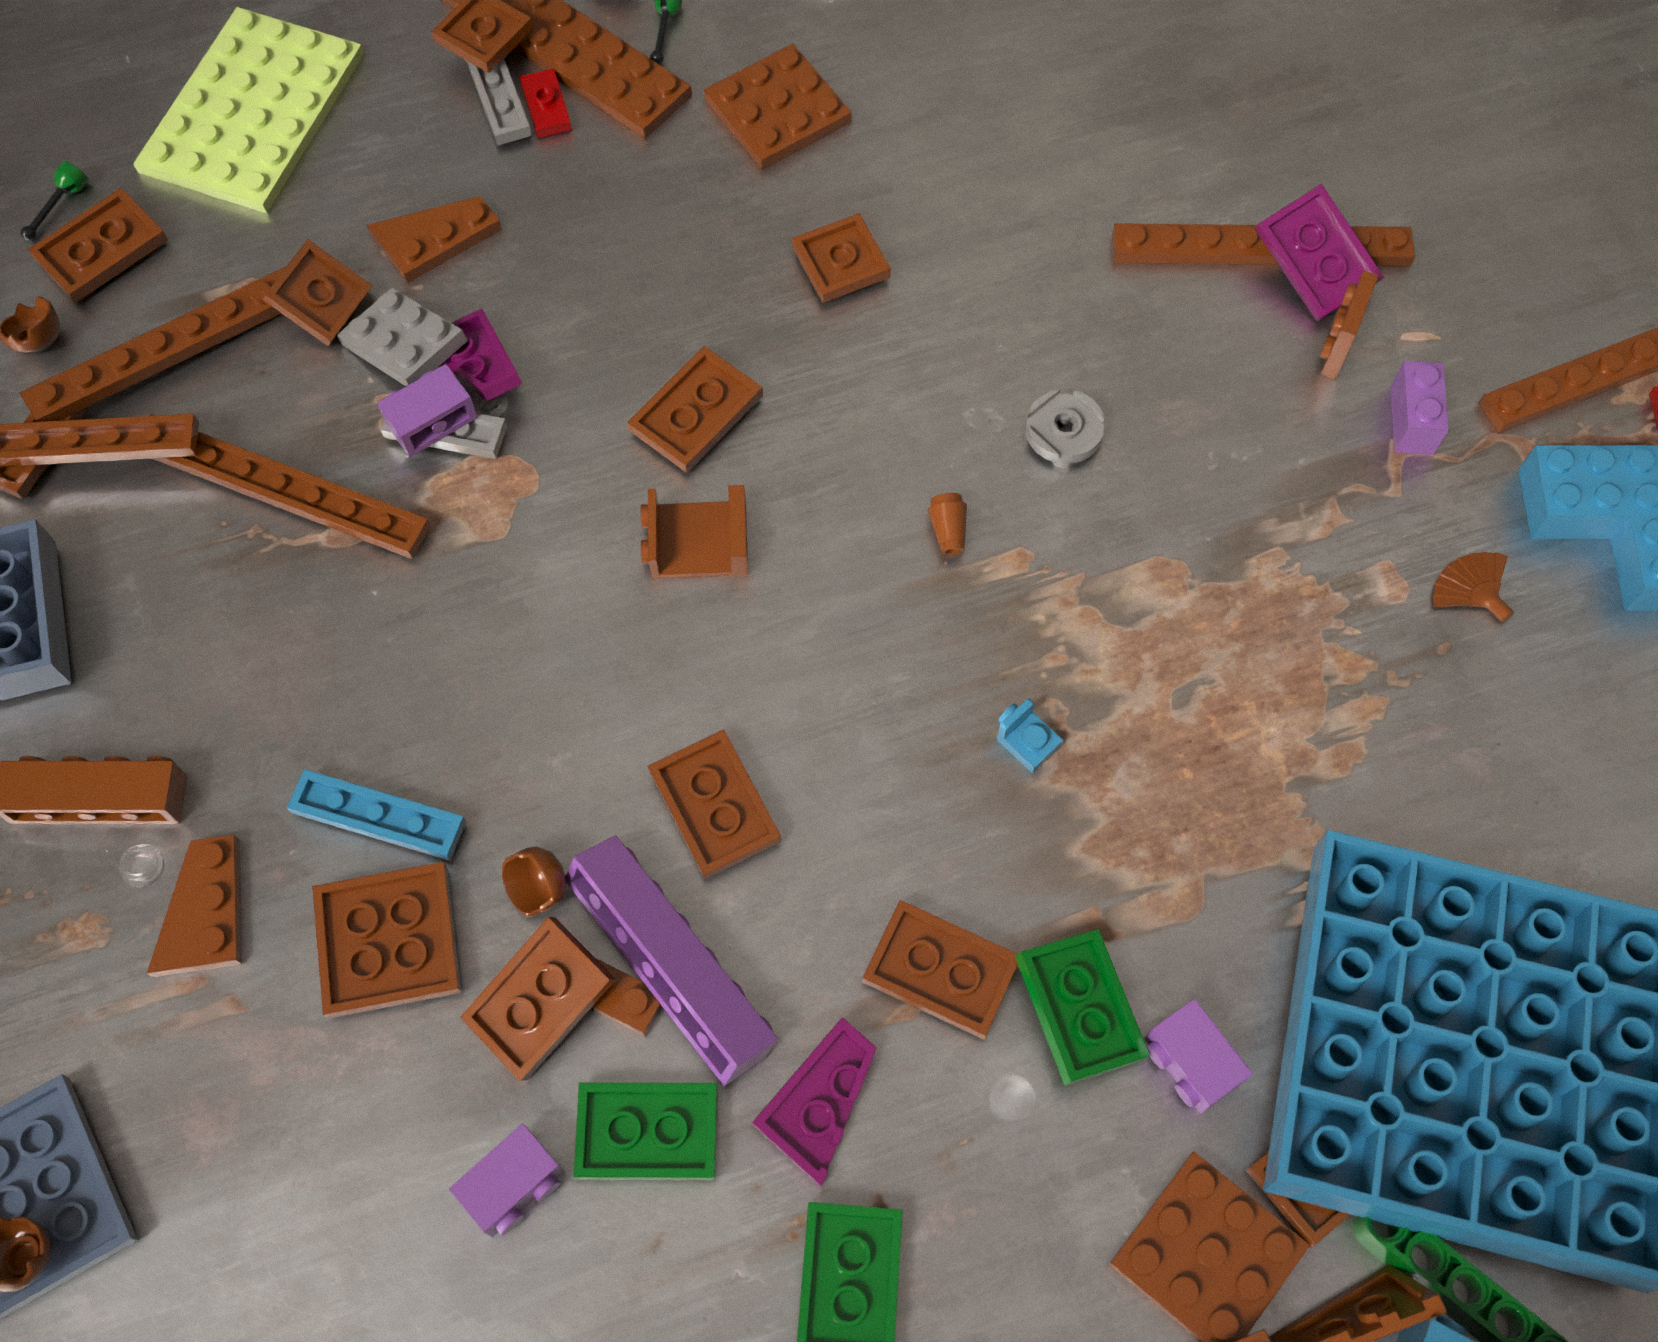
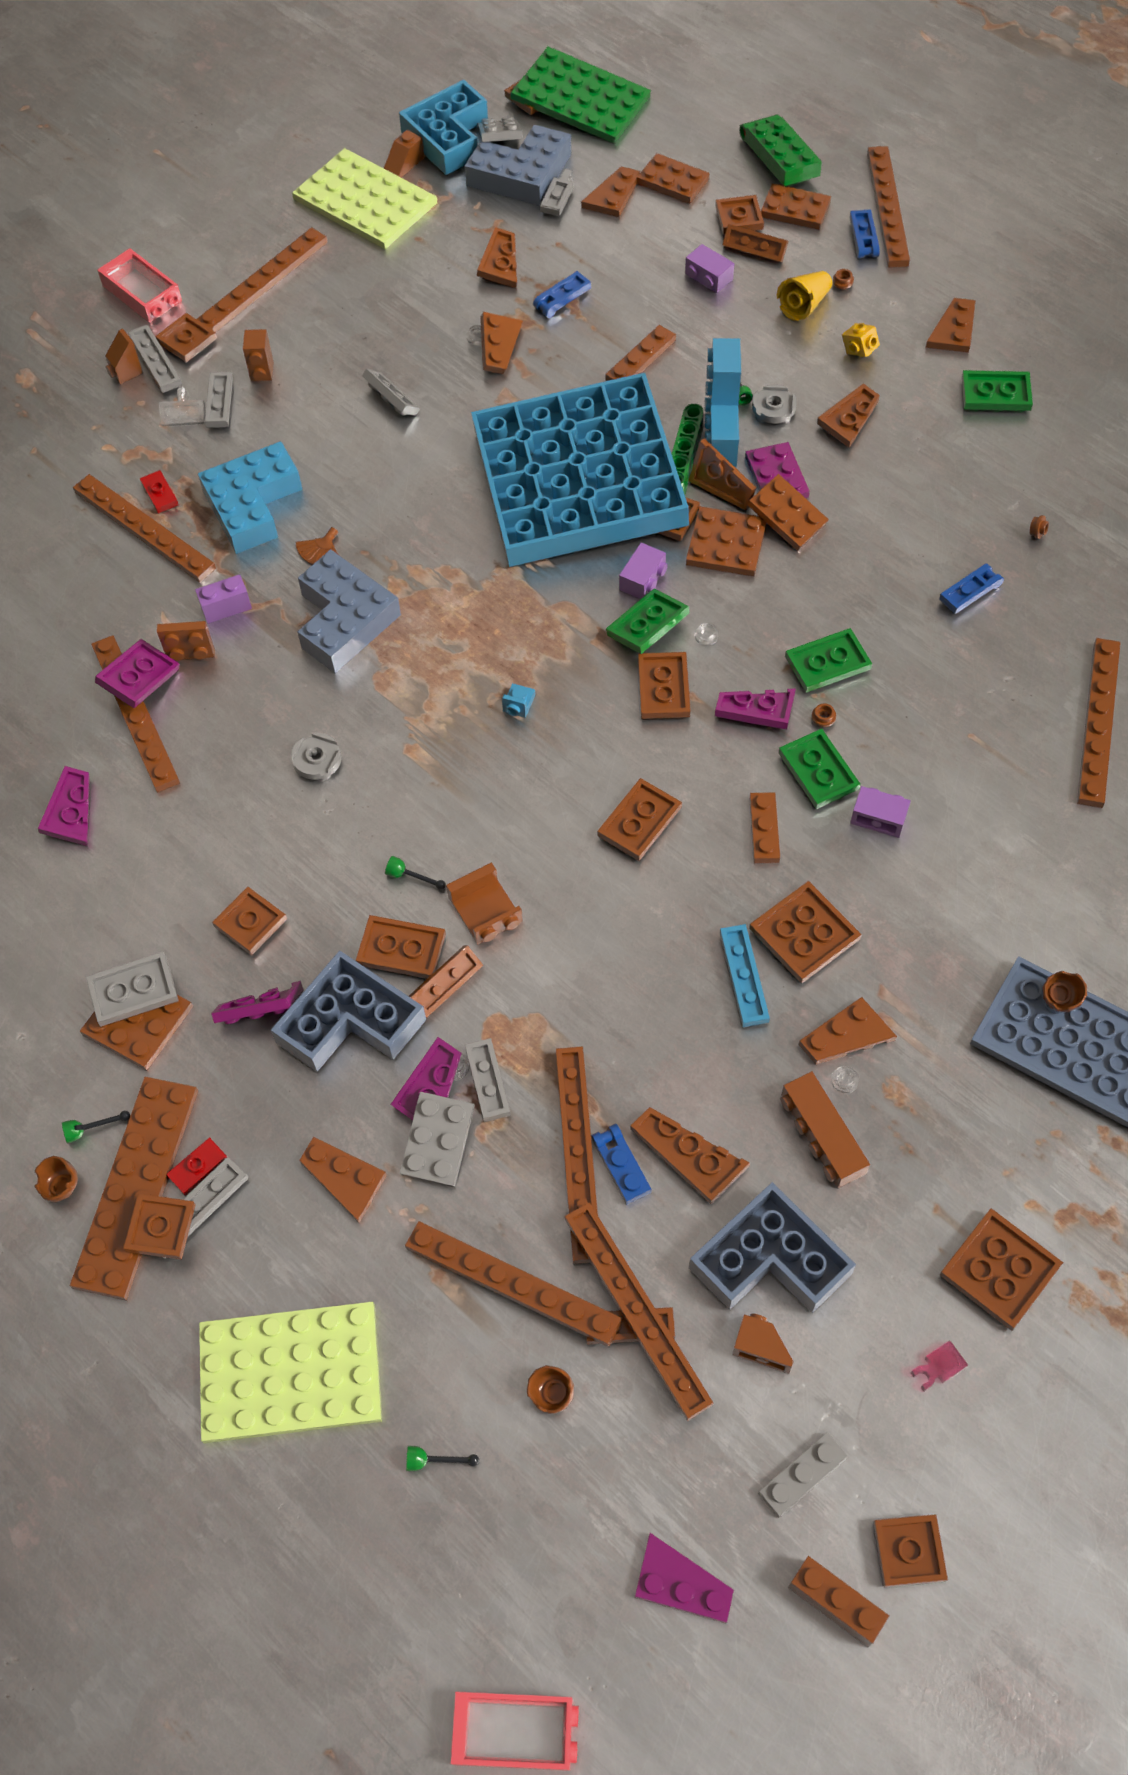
camera: 115 degrees left, 5 degrees down
dark orange plate [27,188,168,303] -> none
dark orange plate [263,239,372,347] -> none
medium lavender brick [377,364,478,457] -> none
dark orange plate [460,917,616,1081] -> none
dark orange hair [502,846,566,917] -> none
medium lavender brick [565,835,778,1086] -> none
dark orange cone [927,493,967,555] -> none
none -> magenta wing [38,766,90,846]
none -> light grey plate [86,951,179,1027]
none -> magenta wing [211,980,303,1024]
none -> sand blue brick [271,950,426,1072]
none -> sand blue brick [297,549,401,674]
none -> hinge [385,856,446,890]
none -> plate [409,945,483,1018]
none -> blue plate [591,1123,652,1205]
none -> dark orange wing [630,1107,750,1204]
none -> dark orange plate [811,703,836,727]

